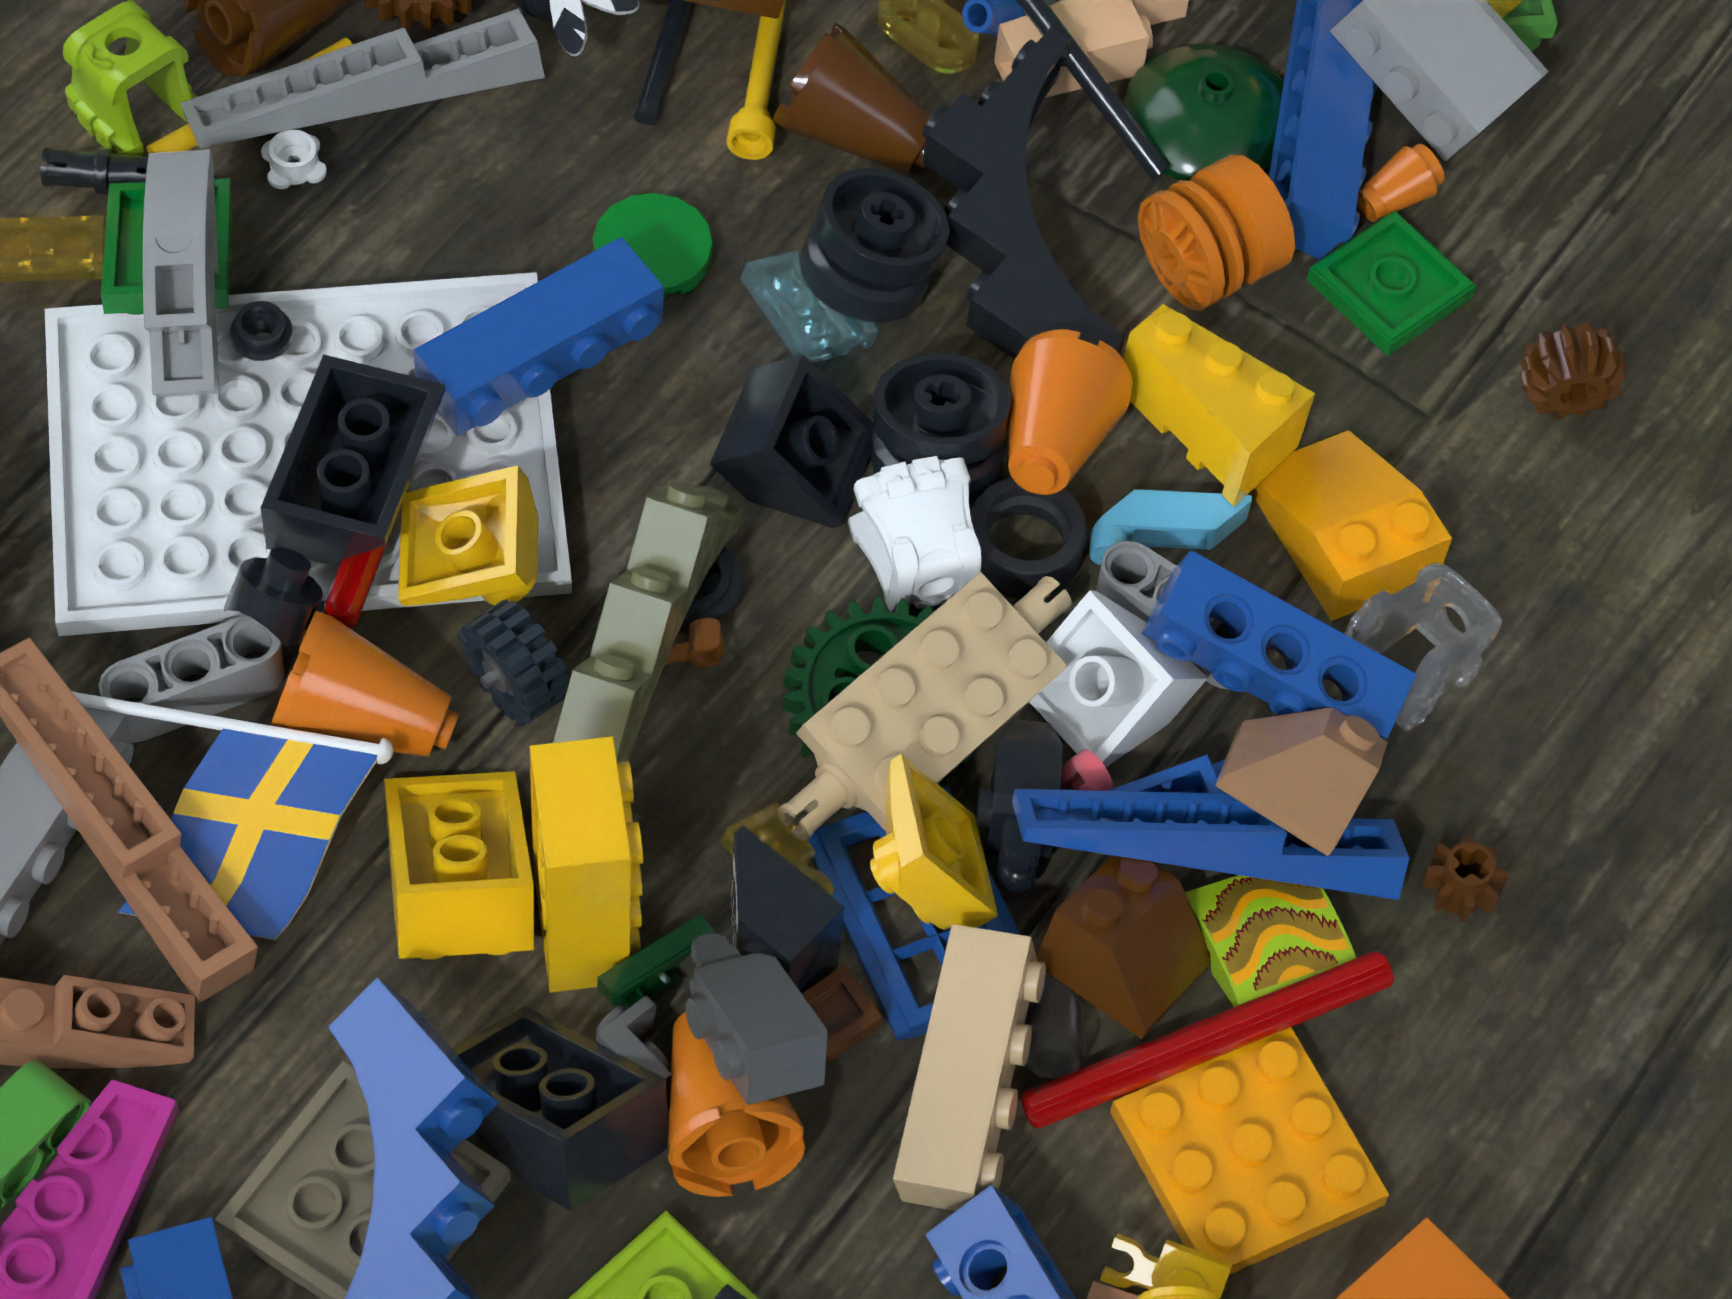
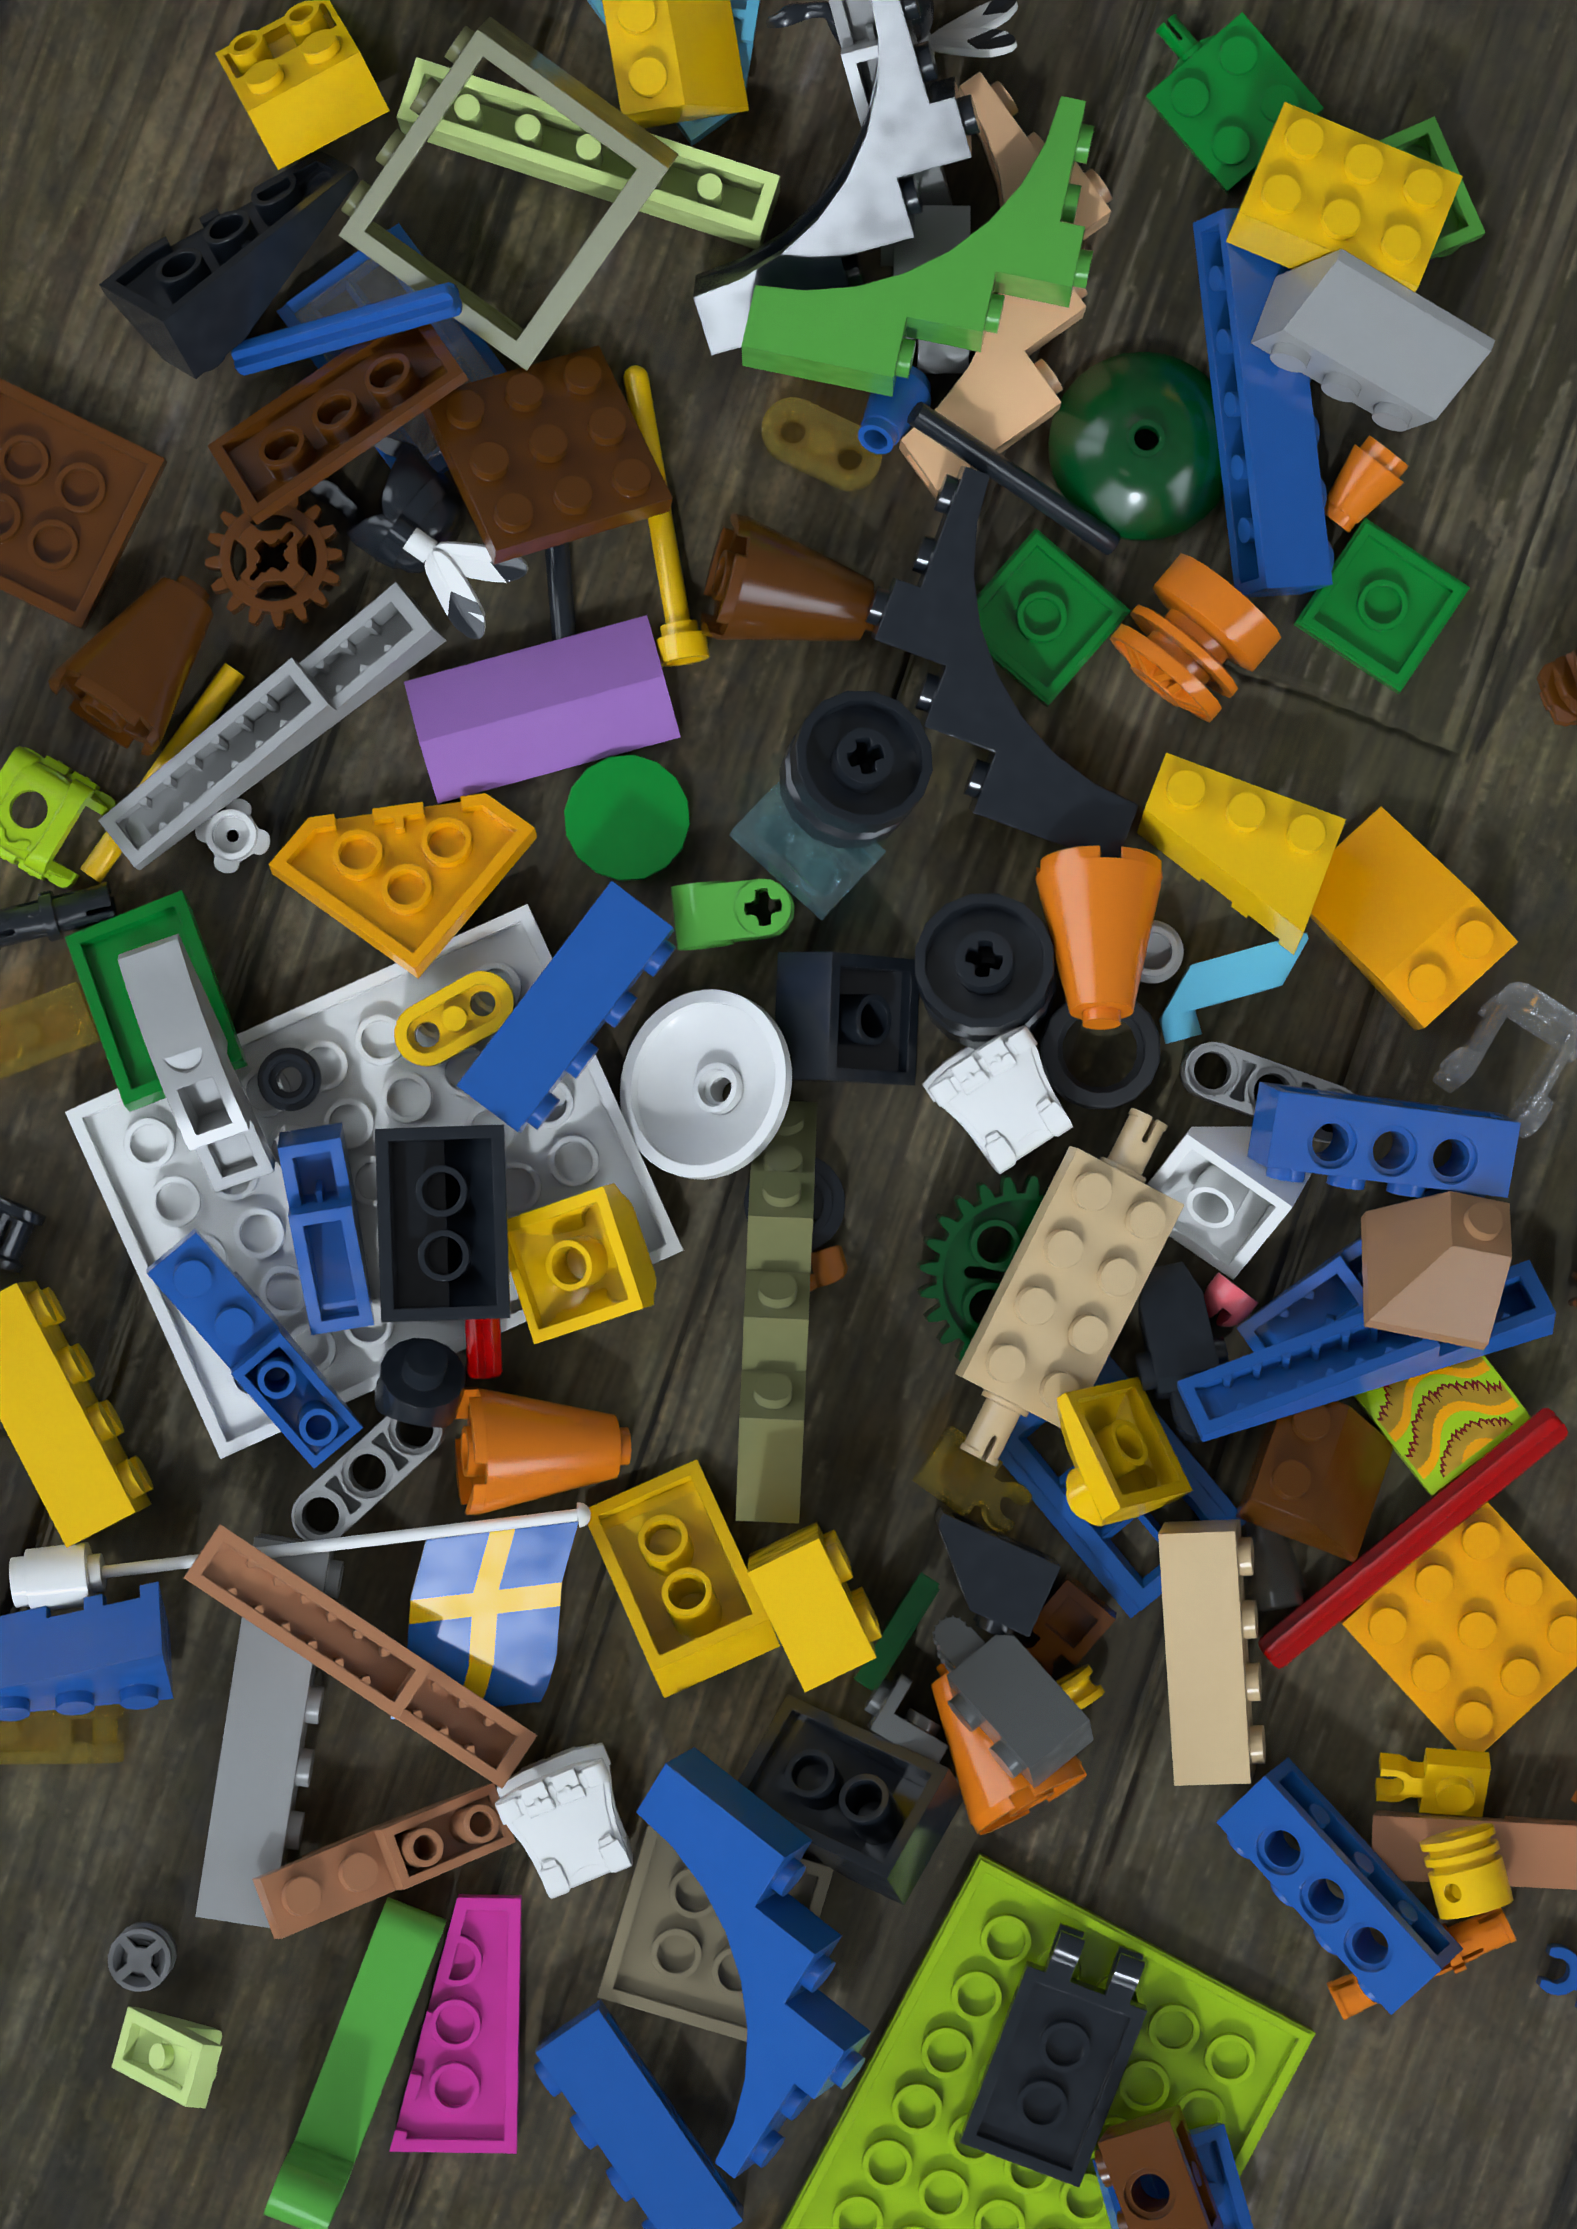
camera: 15 degrees left, 30 degrees up
black wheel [458,599,570,725] -> none
none -> blue slope [146,1228,363,1468]
none -> light orange plate [269,793,537,979]
none -> blue slope [277,1122,375,1335]
none -> yellow plate [394,971,515,1067]
none -> medium lavender slope [404,615,681,804]
none -> white piece [495,1743,633,1899]
none -> white dish [620,989,792,1180]
none -> bright green piece [671,879,795,951]
none -> green tile [977,528,1131,707]
none -> yellow bush [1055,1664,1105,1710]
none -> light grey plate [1140,920,1184,984]

